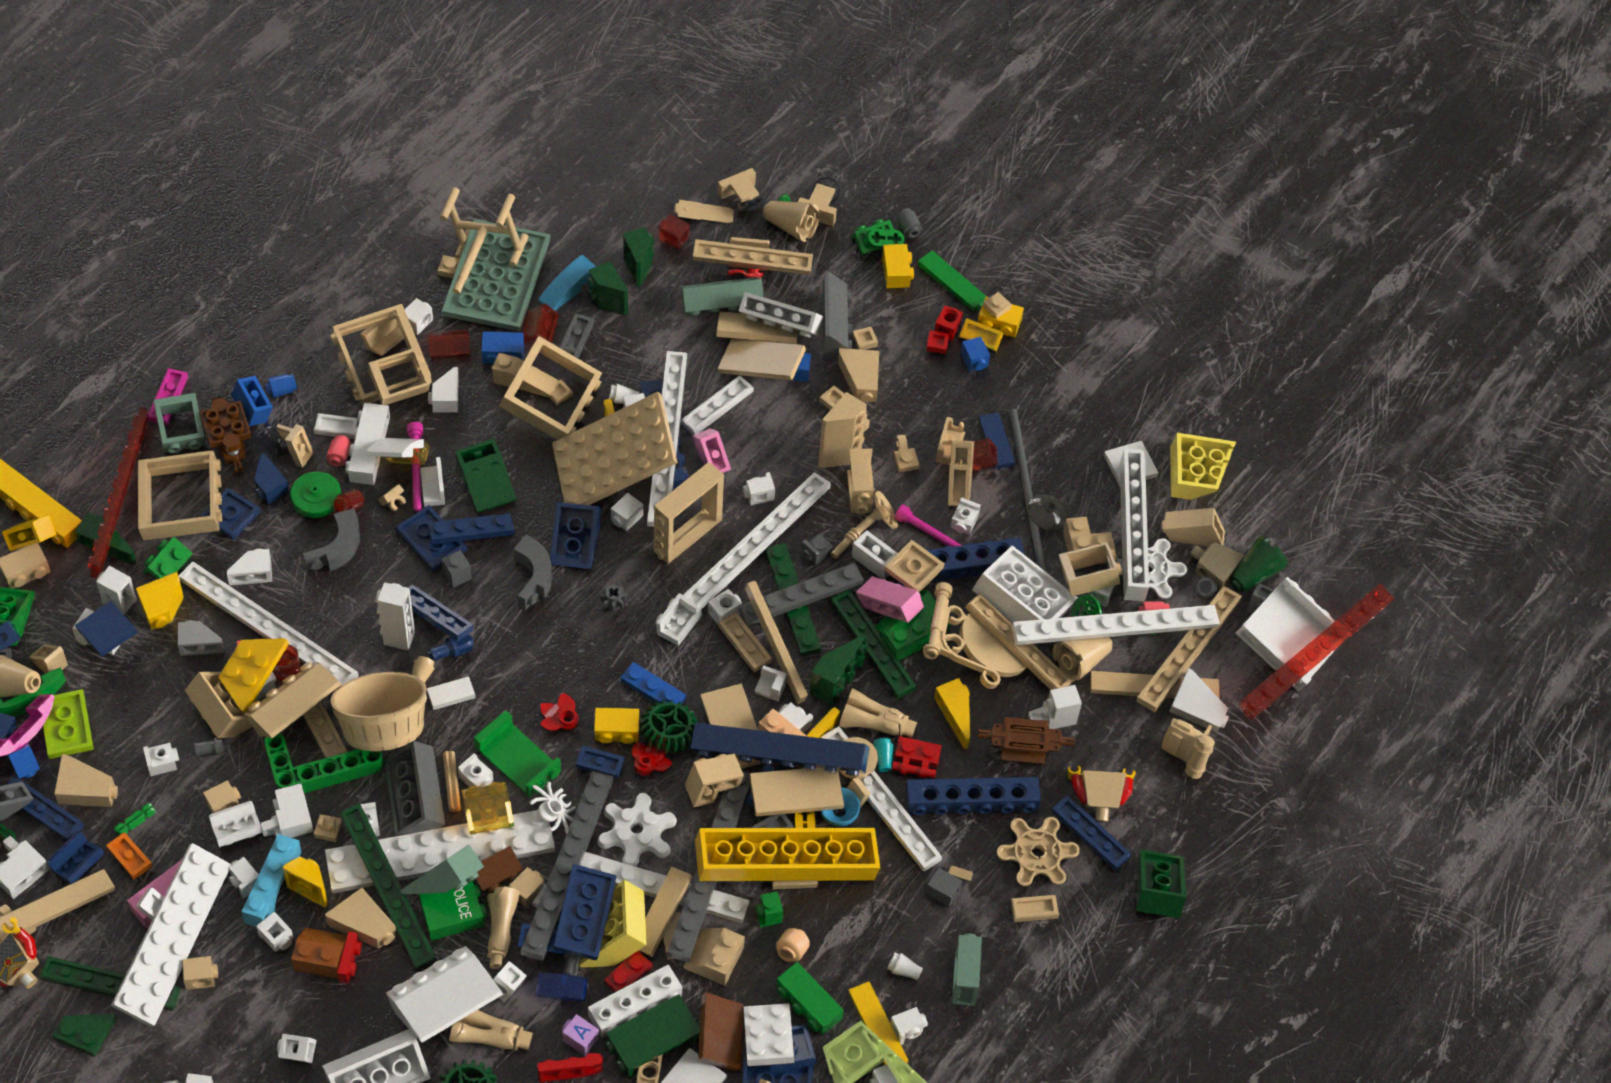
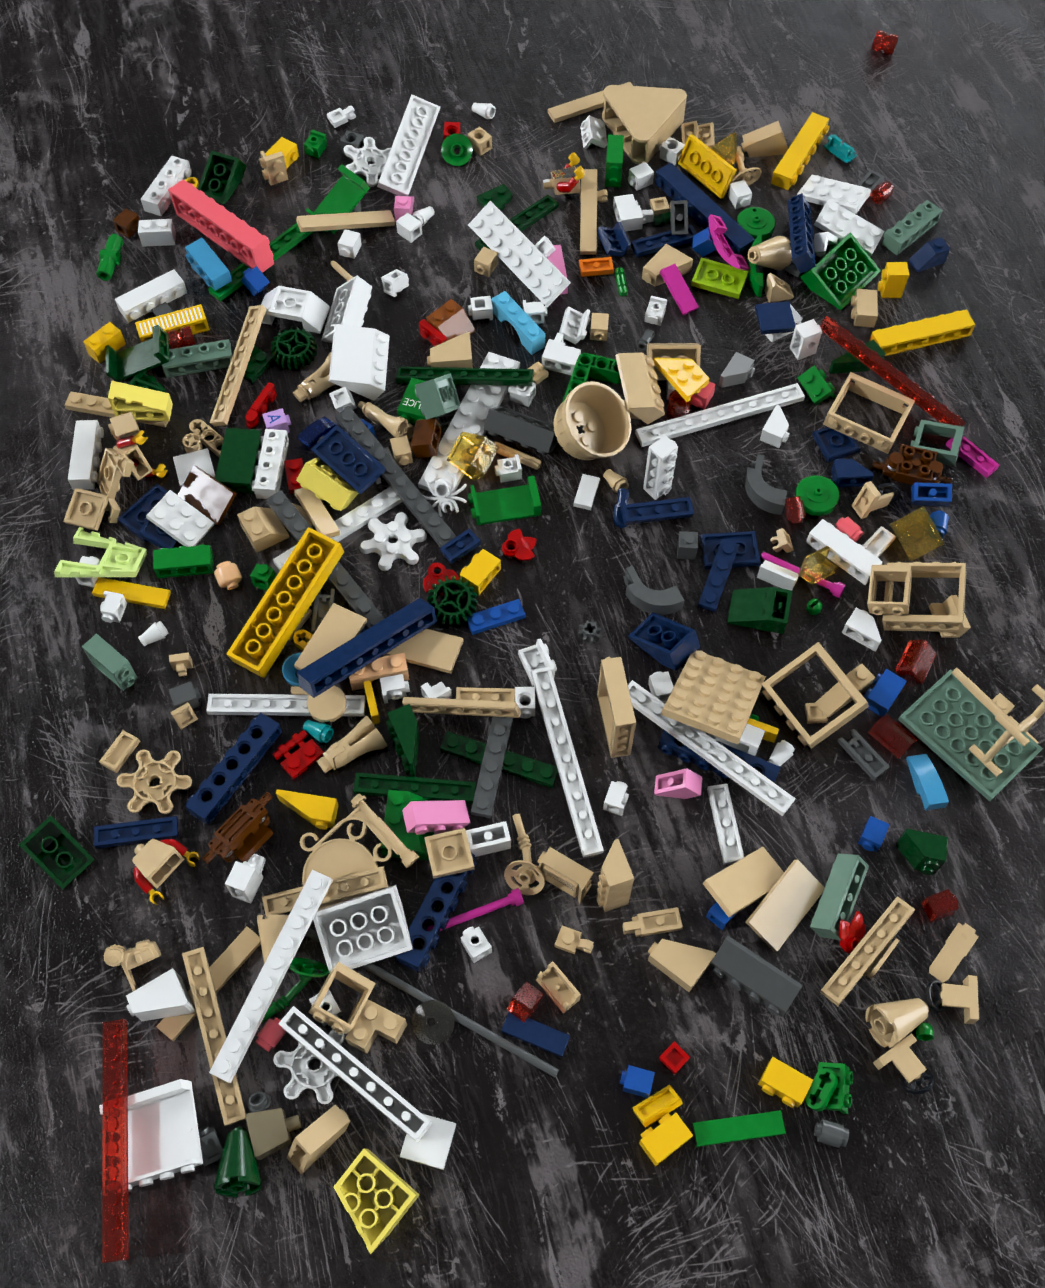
camera: 130 degrees right, 5 degrees up
yellow brick [2,515,57,551] -> none
yellow slope [136,572,184,630] -> none
yellow slope [283,857,328,908] -> none
white slope [366,438,424,457] -> none
white brick [405,298,433,335] -> none
dark green slope [587,261,628,316] -> none
tan brick [685,754,744,807] -> none
white brick [739,292,824,338] -> none
dark grey bracket [801,534,834,565] -> none
tan plate [852,327,878,350] -> none
red brick [934,306,963,341] -> none
tan slope [948,440,974,506] -> none
tan plate [983,292,1012,319] -> none
none -> tan tile [169,653,193,677]
none -> dark pink tile [660,264,699,315]
none -> green hinge [806,598,822,615]
none -> blue brick [857,816,890,852]
none -> clear yellow slope [890,506,945,561]

